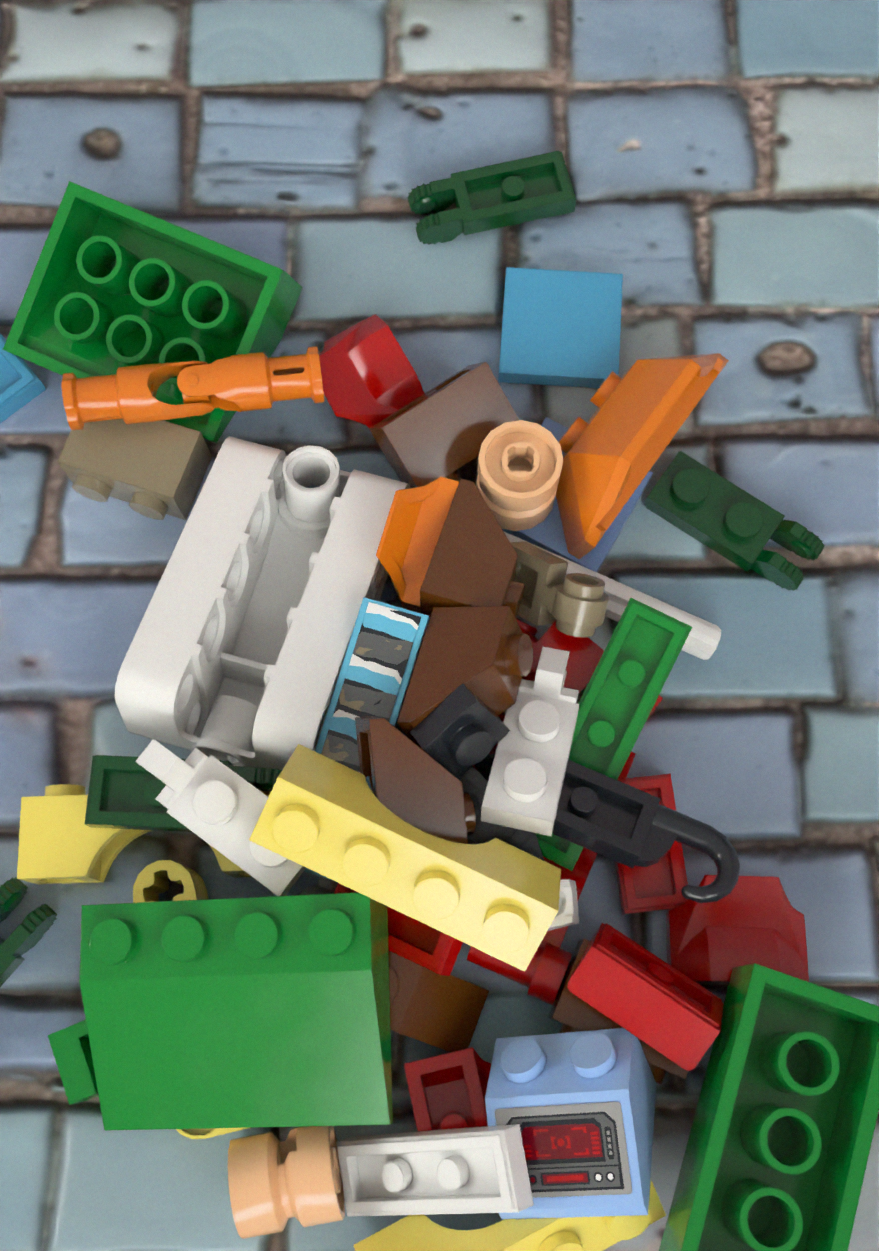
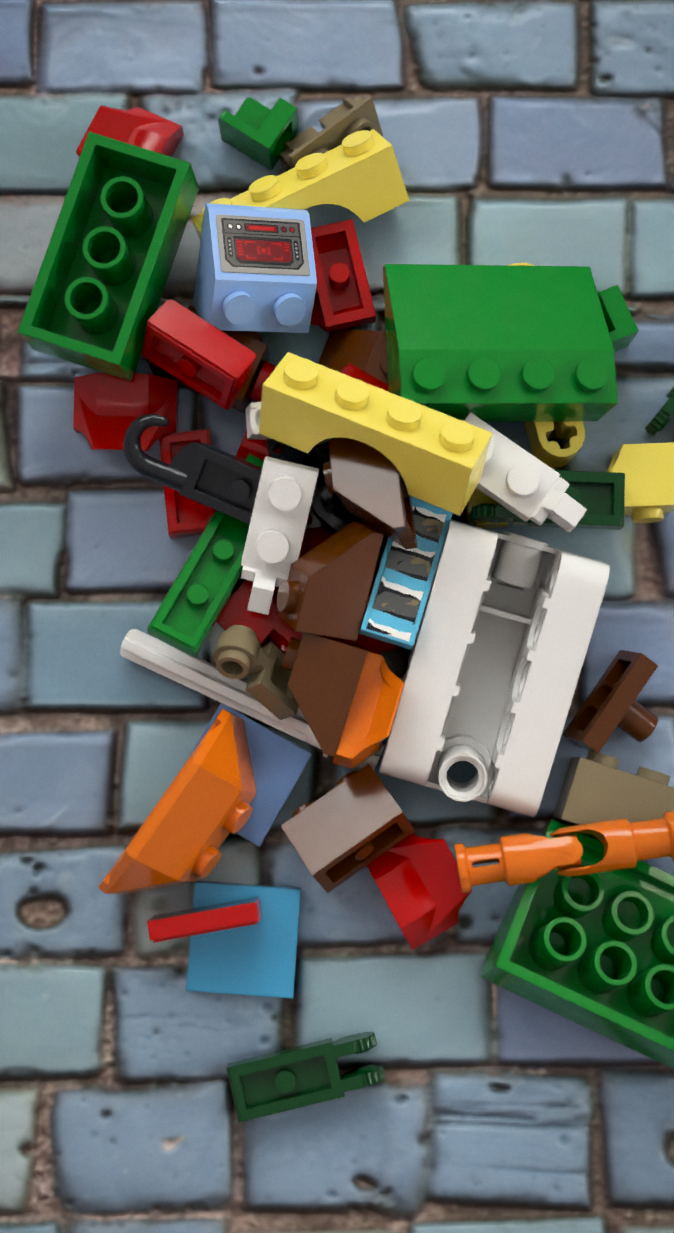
camera: 175 degrees right, 10 degrees up
light nougat wheel [227,1126,345,1239] -> none
white tile [336,1124,534,1217] -> none
black plate [410,683,510,778] -> none
light nougat wheel [476,420,563,531] -> none
dark green hinge [644,451,825,591] -> none
none -> red tile [147,897,262,943]
none -> reddish brown tile [562,650,658,753]

